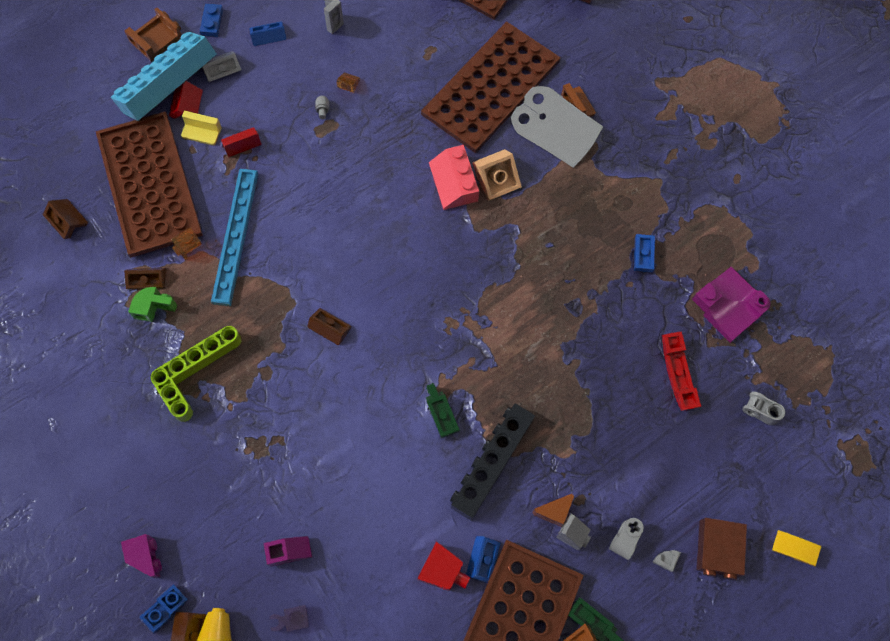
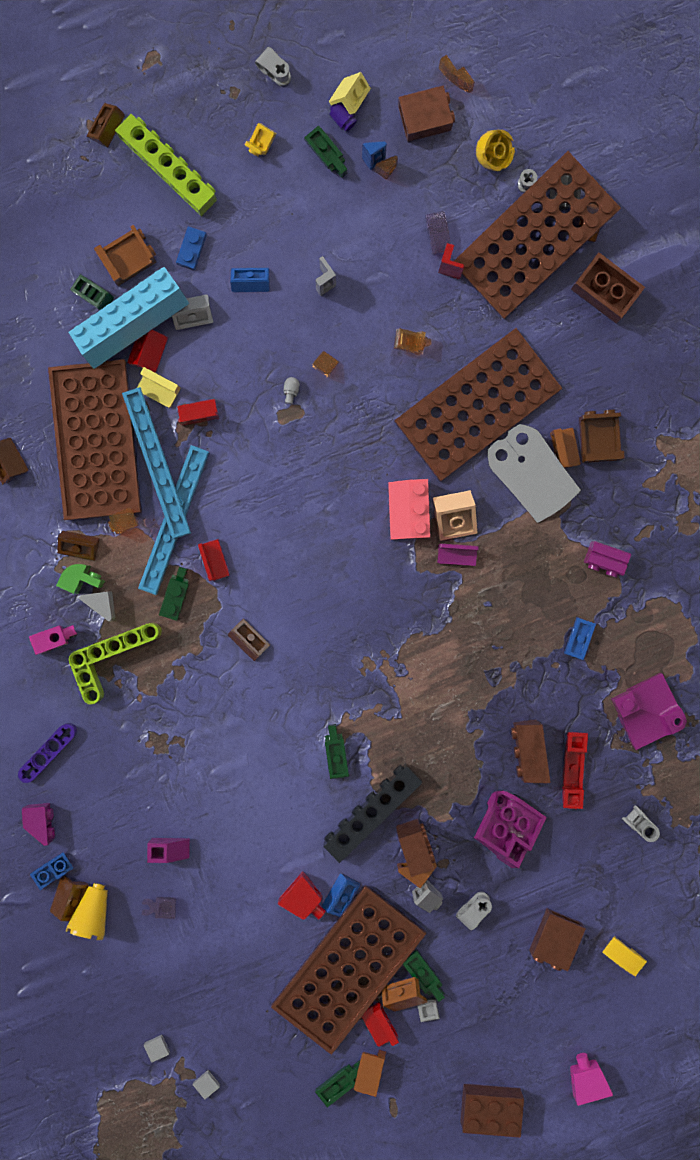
camera: 15 degrees right, 20 degrees up
light grey tile [652,550,681,572] -> none
none -> dark purple beam [18,723,77,783]
none -> dark pink torso [29,625,77,655]
none -> dark green slope [70,274,114,310]
none -> light grey slope [79,591,115,622]
none -> dark azure tile [122,387,191,539]
none -> dark green hinge [159,567,189,621]
none -> red panel [198,539,230,581]
none -> clear orange bracket [394,328,426,353]
none -> copper brick [396,819,436,877]
none -> magenta panel [437,544,479,566]
none -> magenta slope [474,791,547,868]
none -> copper slope [511,719,550,783]
none -> reddish brown panel [579,410,625,463]
none -> magenta brick [584,541,631,578]

